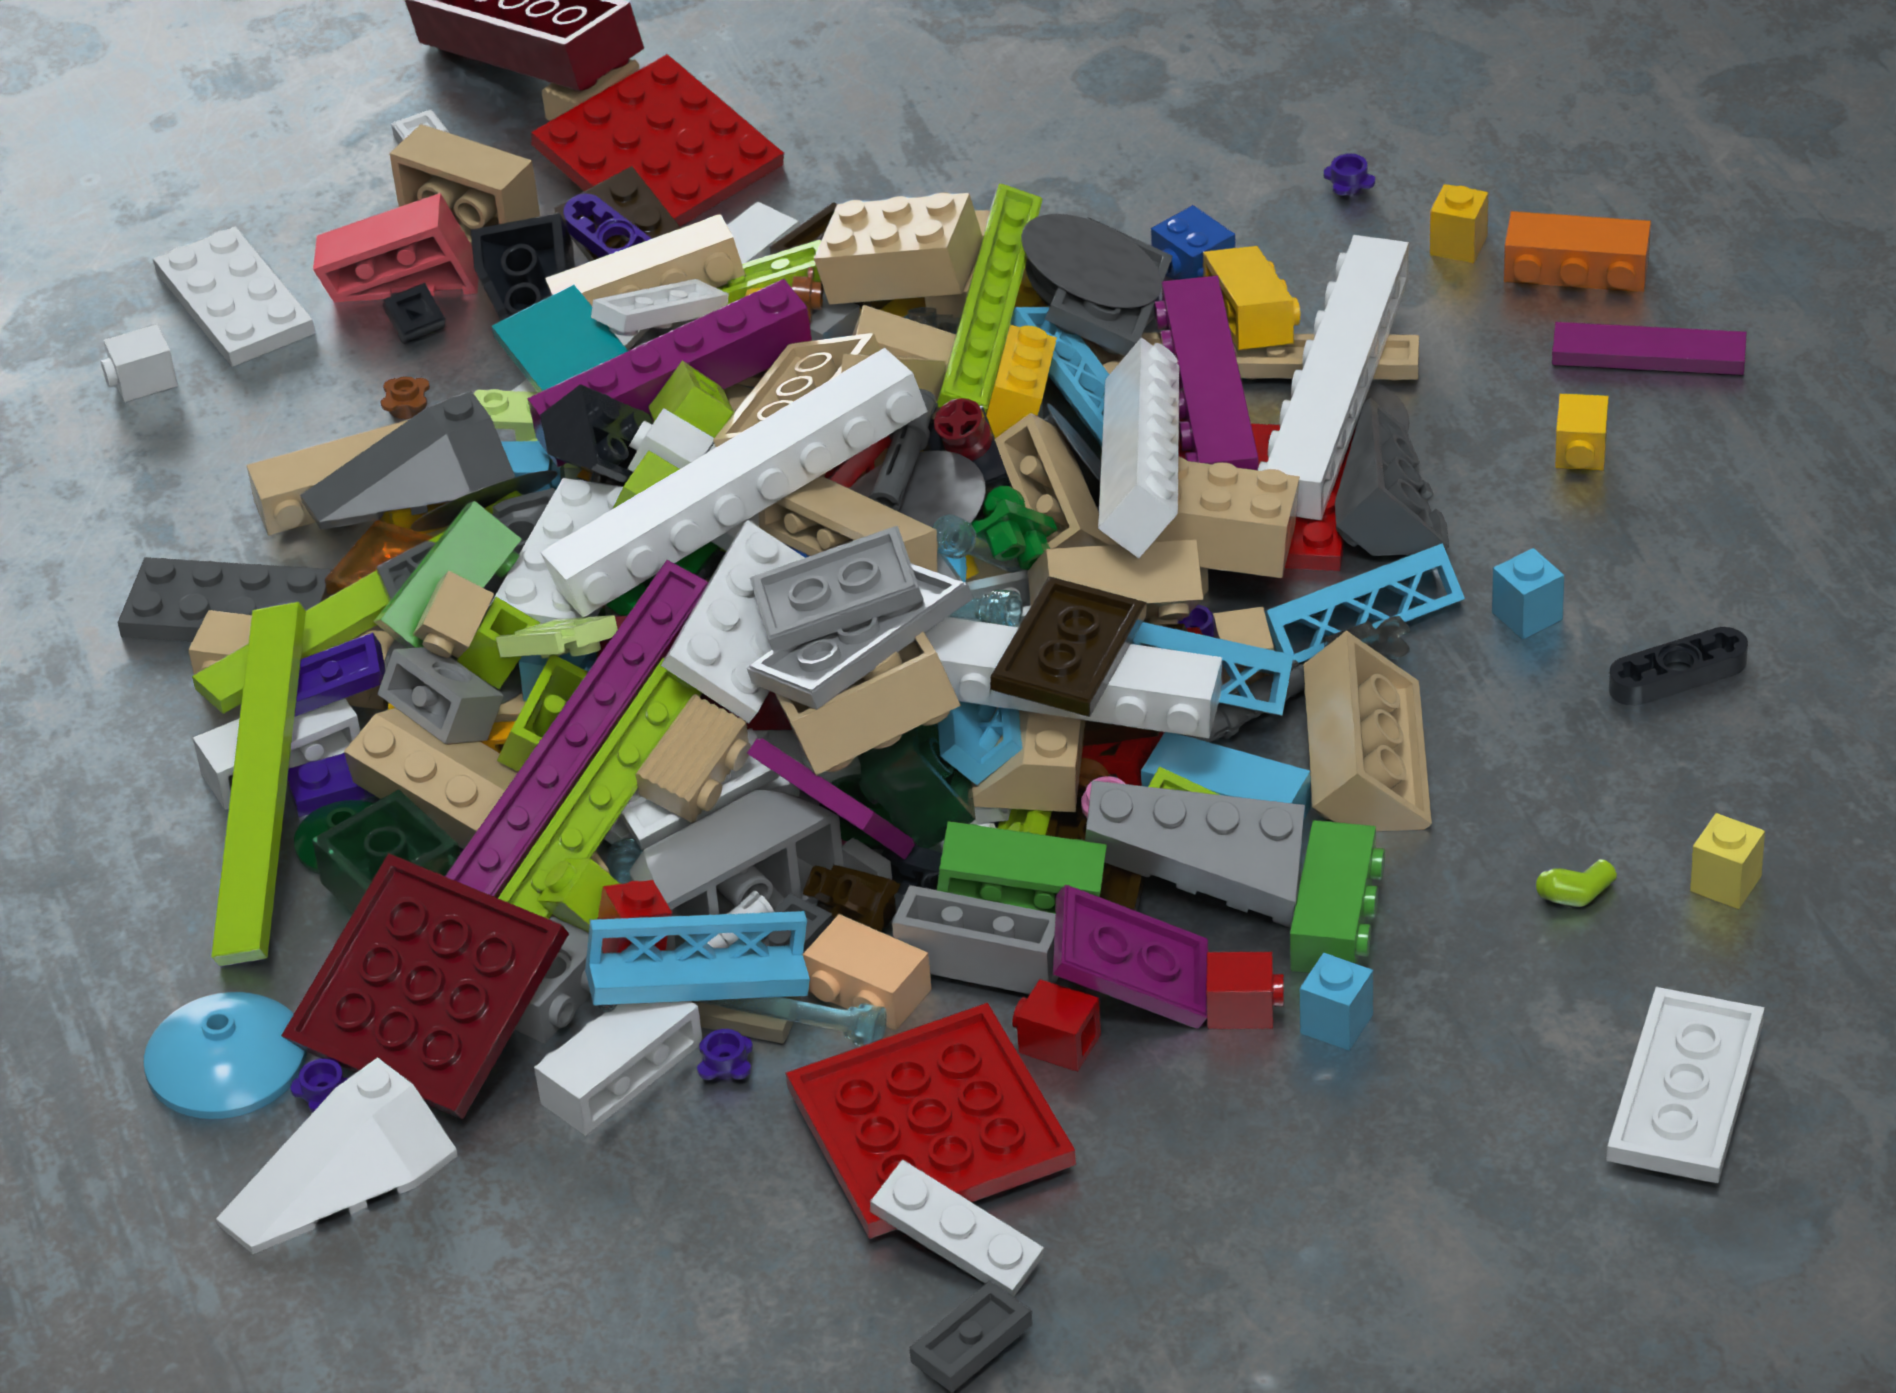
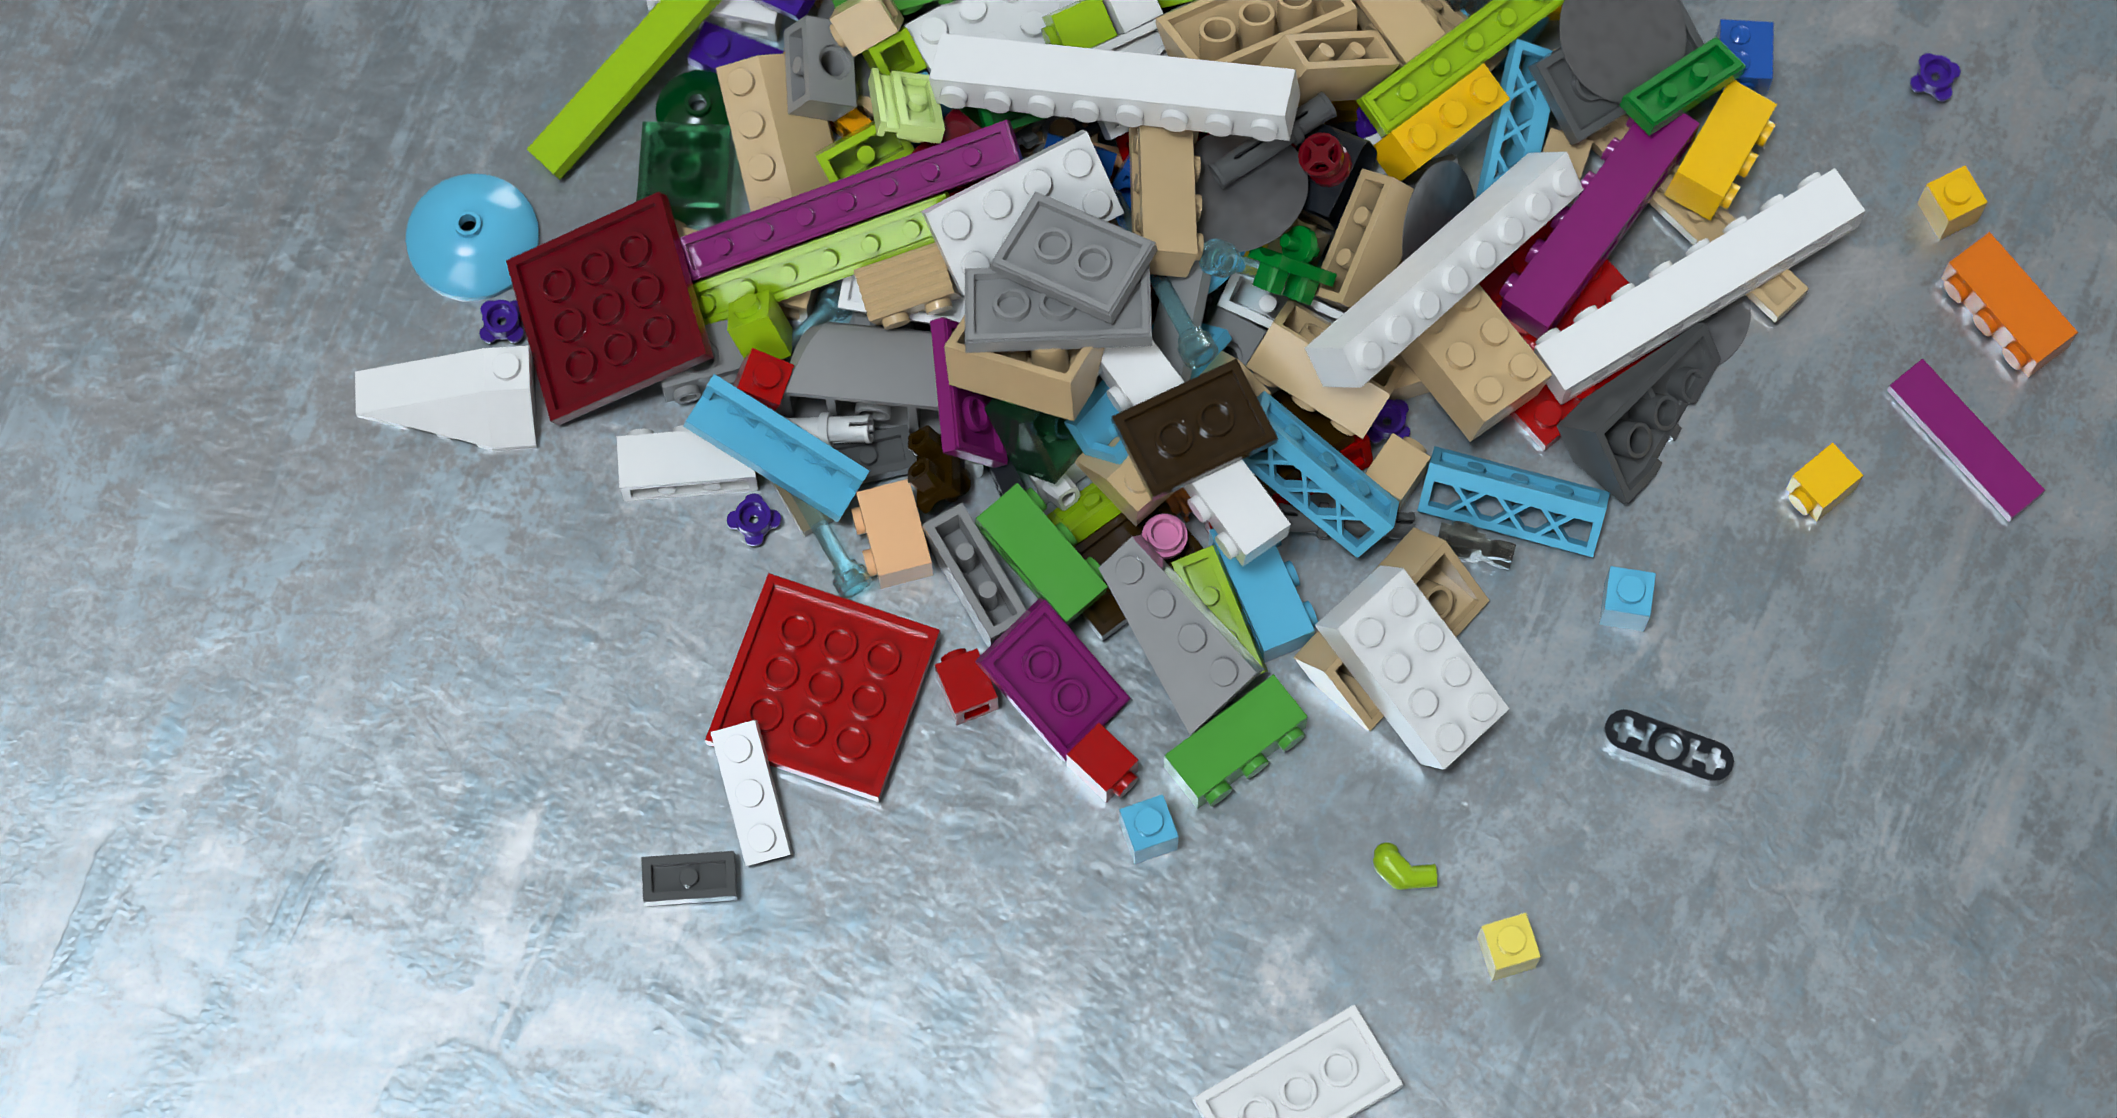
camera: 40 degrees right, 30 degrees up
none -> white brick [1315,565,1509,770]
none -> green tile [1619,37,1746,136]

